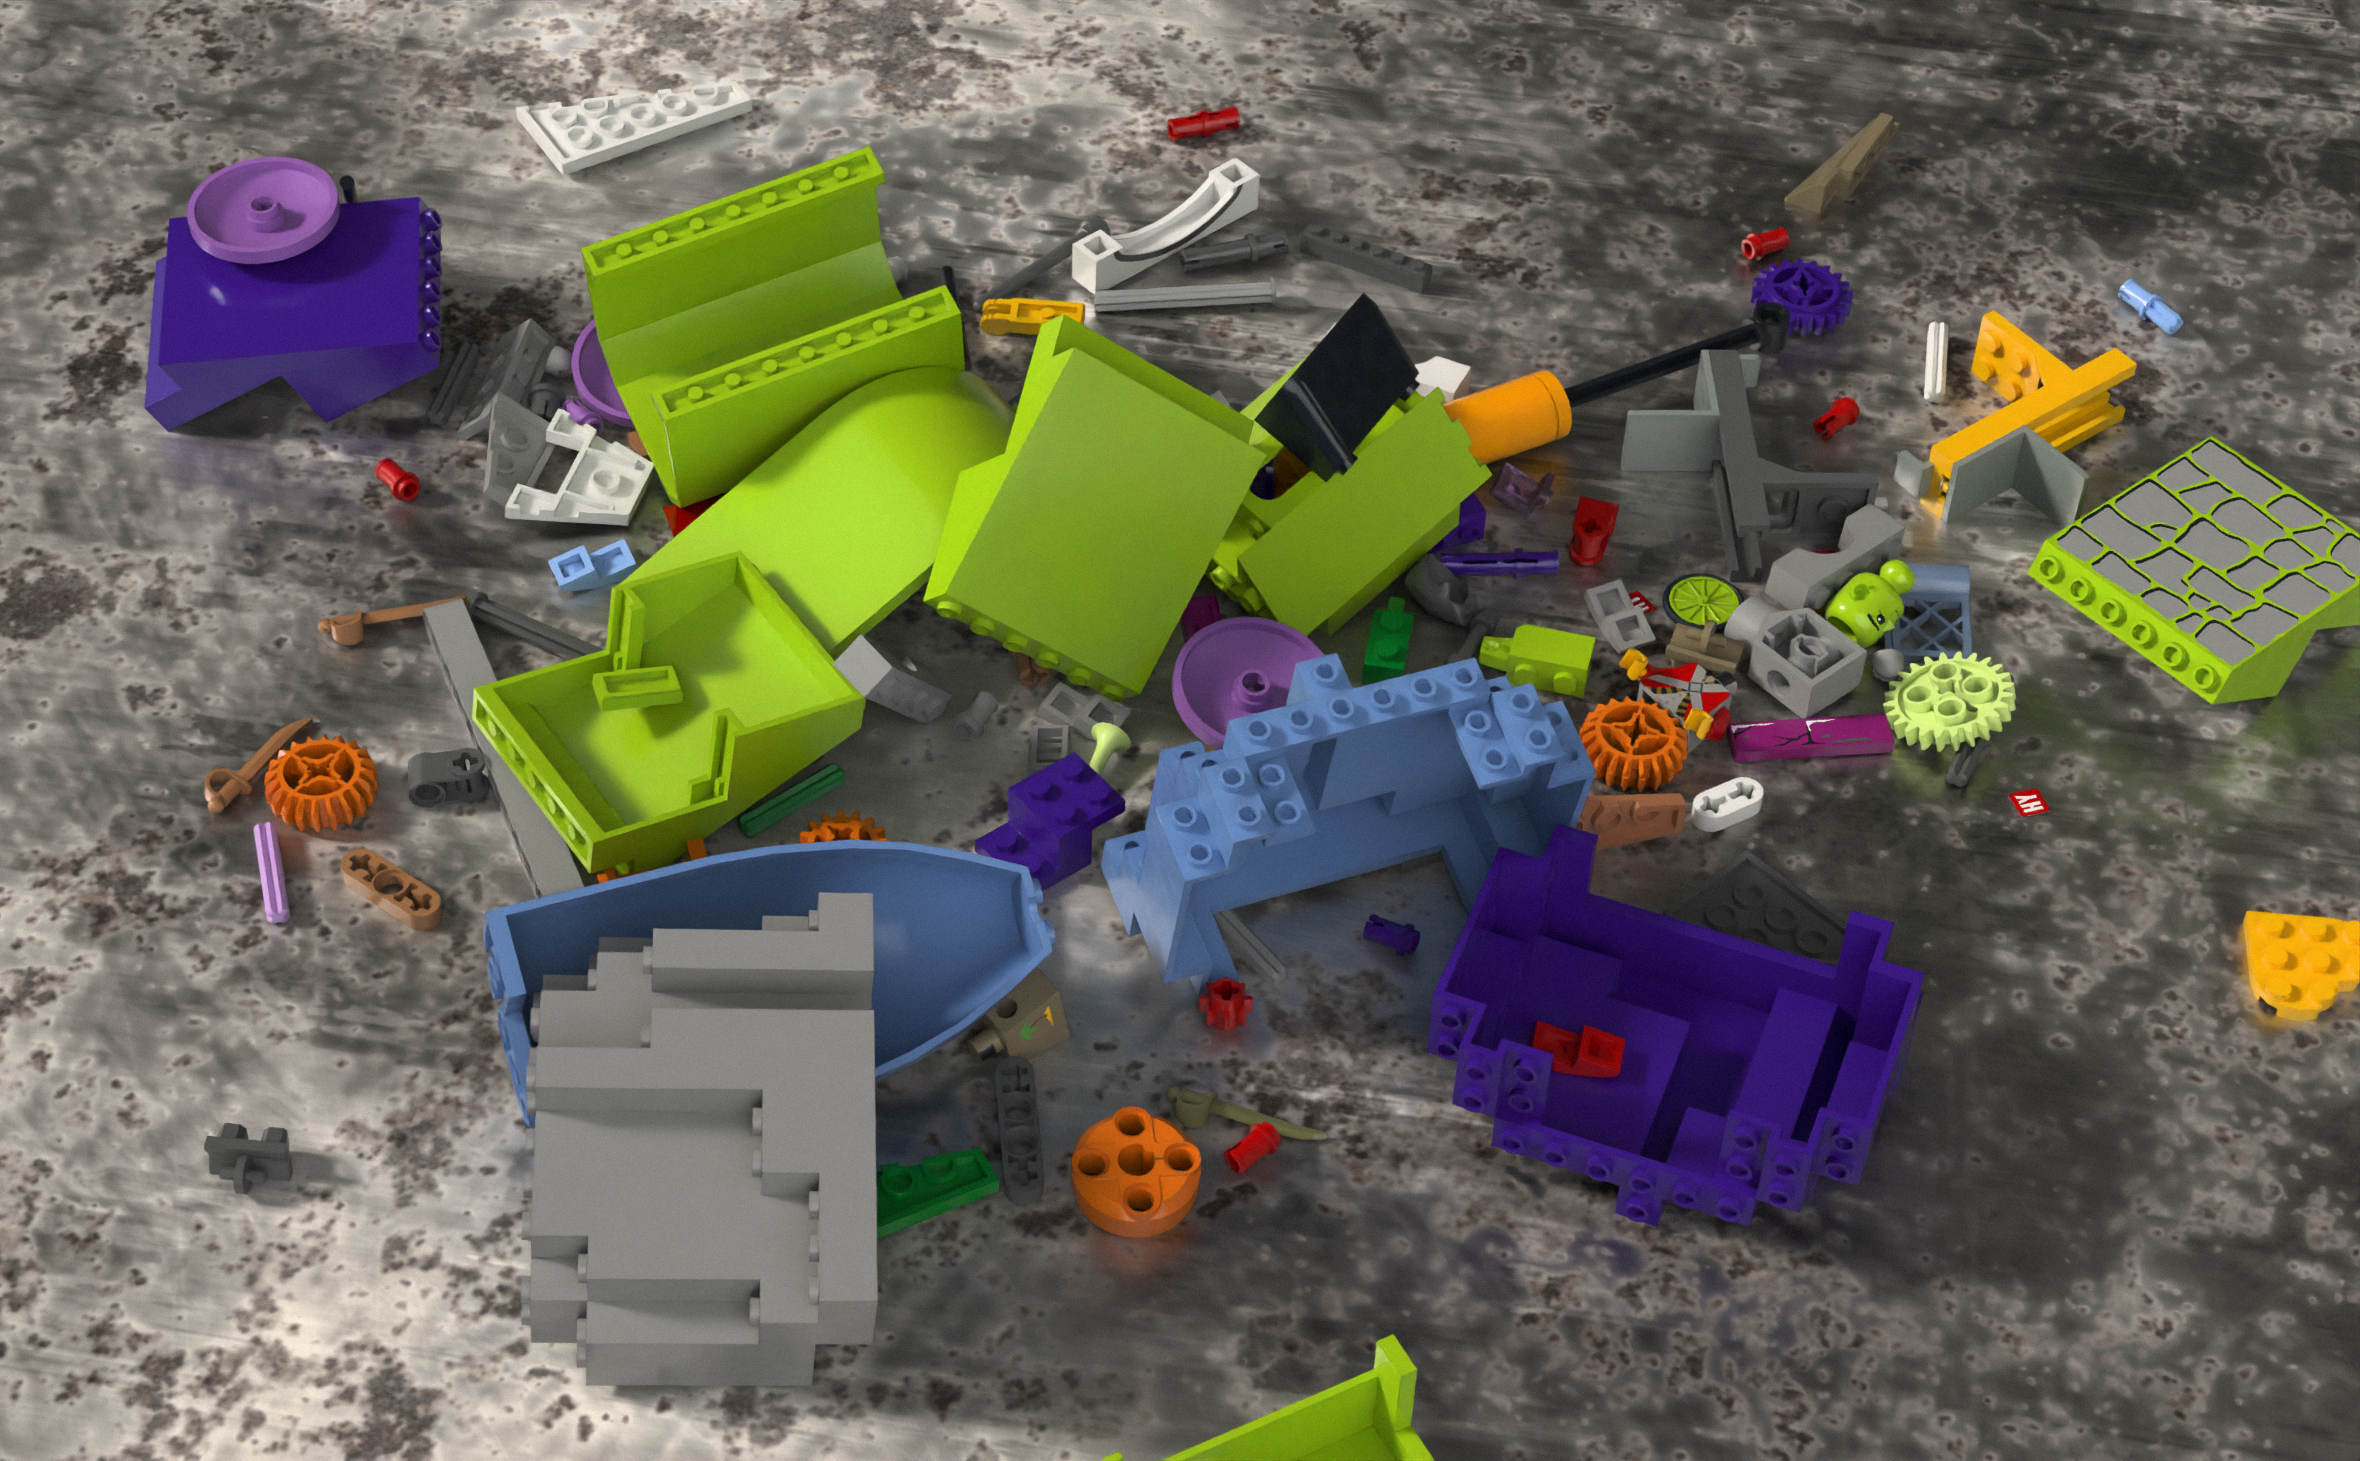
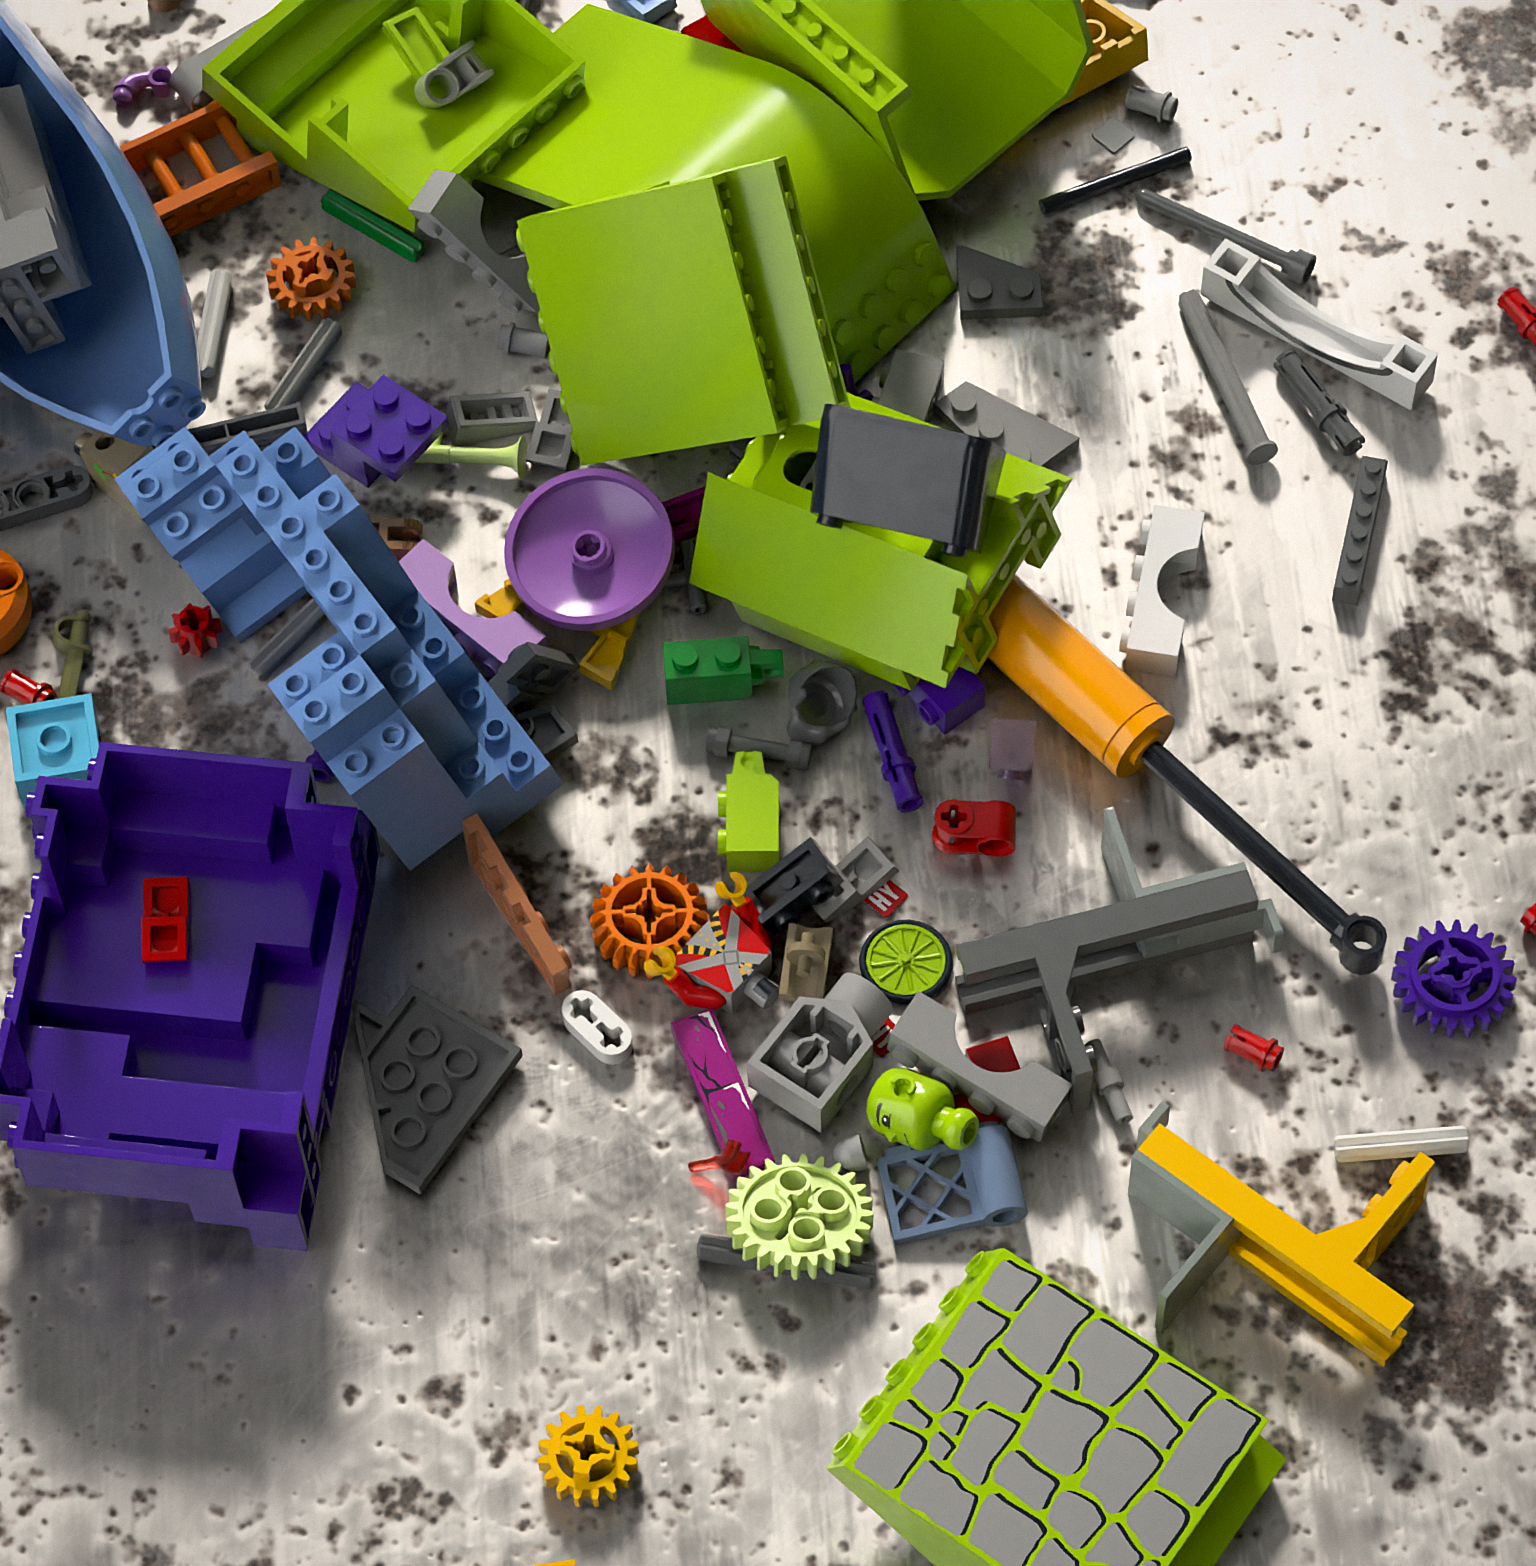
camera: 80 degrees right, 15 degrees up
yellow hinge [980,298,1086,336] -> none
red sticker [2008,788,2050,817] -> none
none -> medium azure panel [6,693,101,807]
none -> light grey piece [415,39,495,109]
none -> yellow gear [537,1405,639,1507]
none -> clear red hand [688,1140,751,1175]
none -> black bracket [744,837,844,934]

